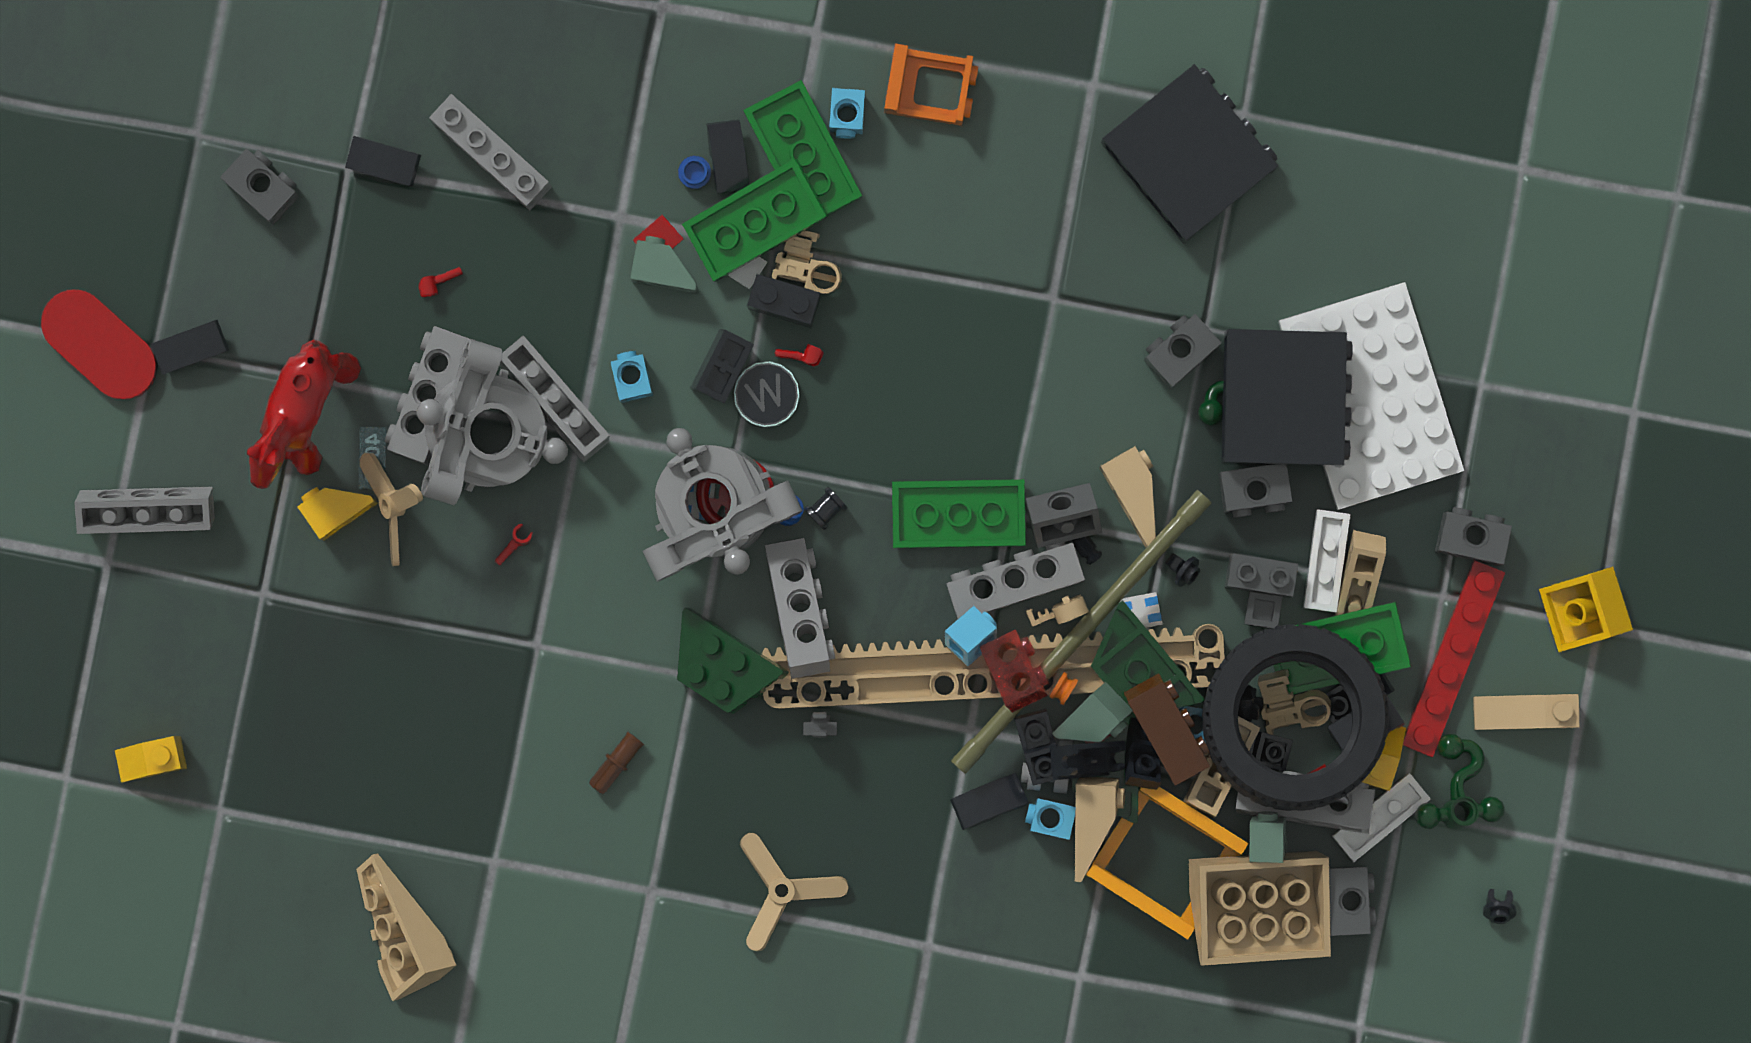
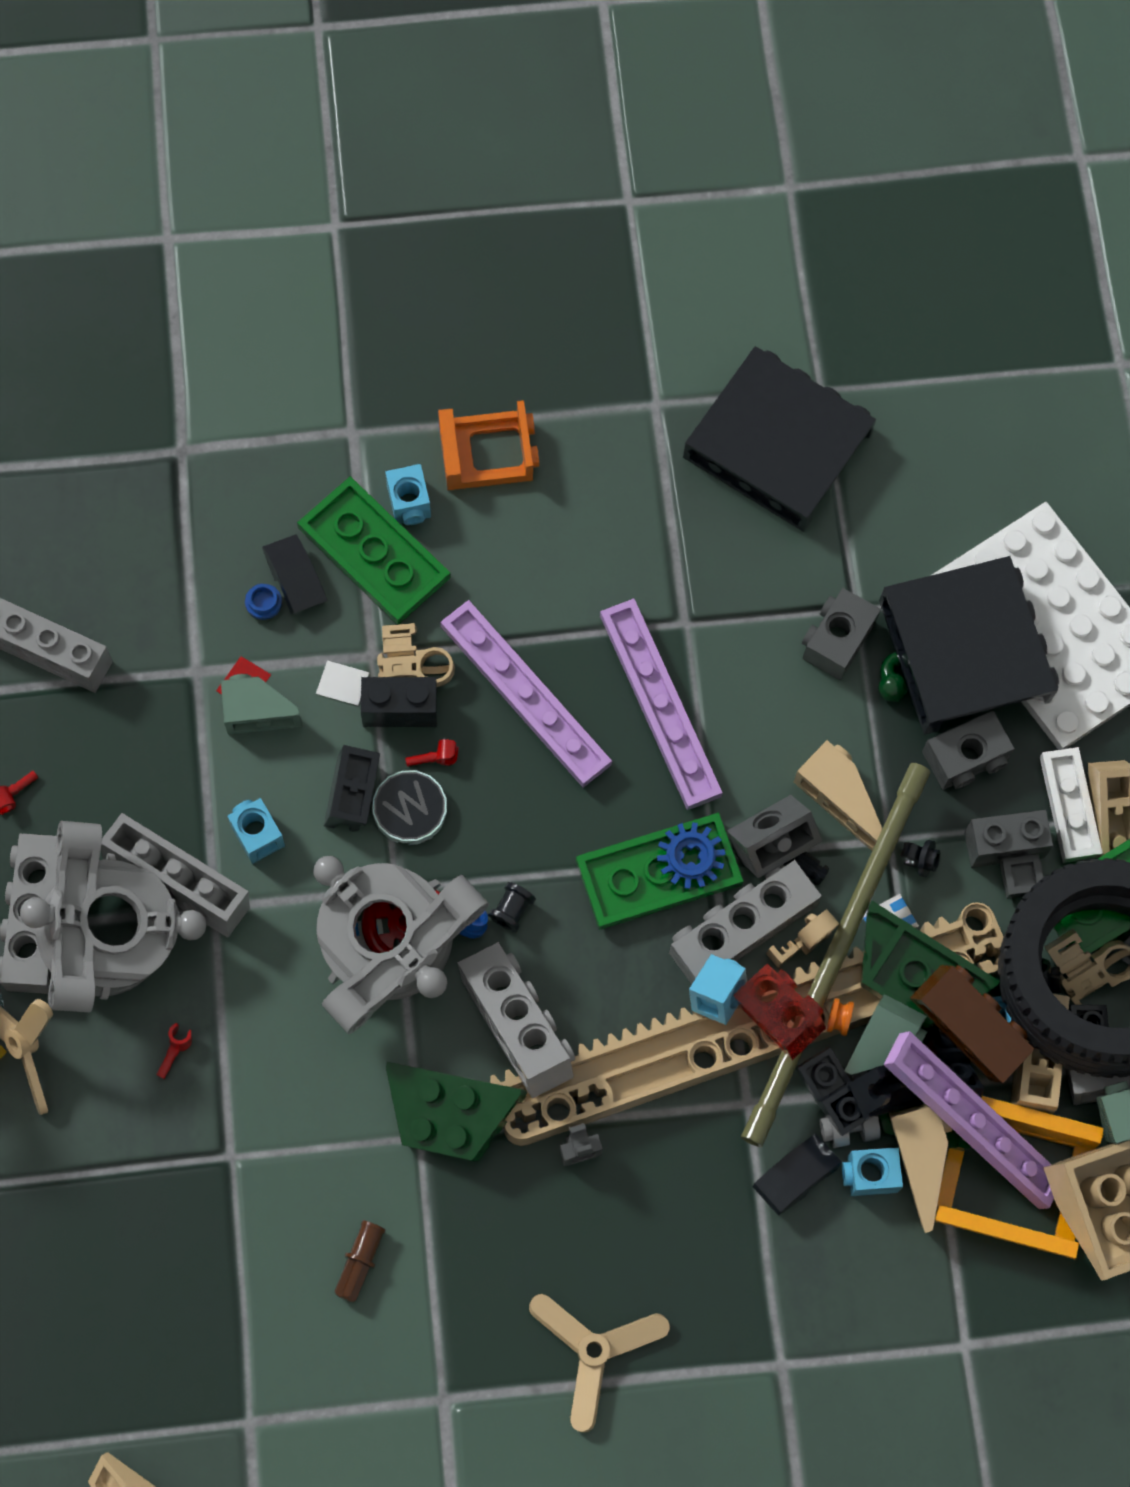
camera: 25 degrees left, 15 degrees down
green plate [682,159,829,282] -> none
none -> lavender plate [440,600,612,788]
none -> lavender plate [600,598,723,811]
none -> blue gear [657,822,725,889]
none -> lavender plate [884,1031,1054,1209]

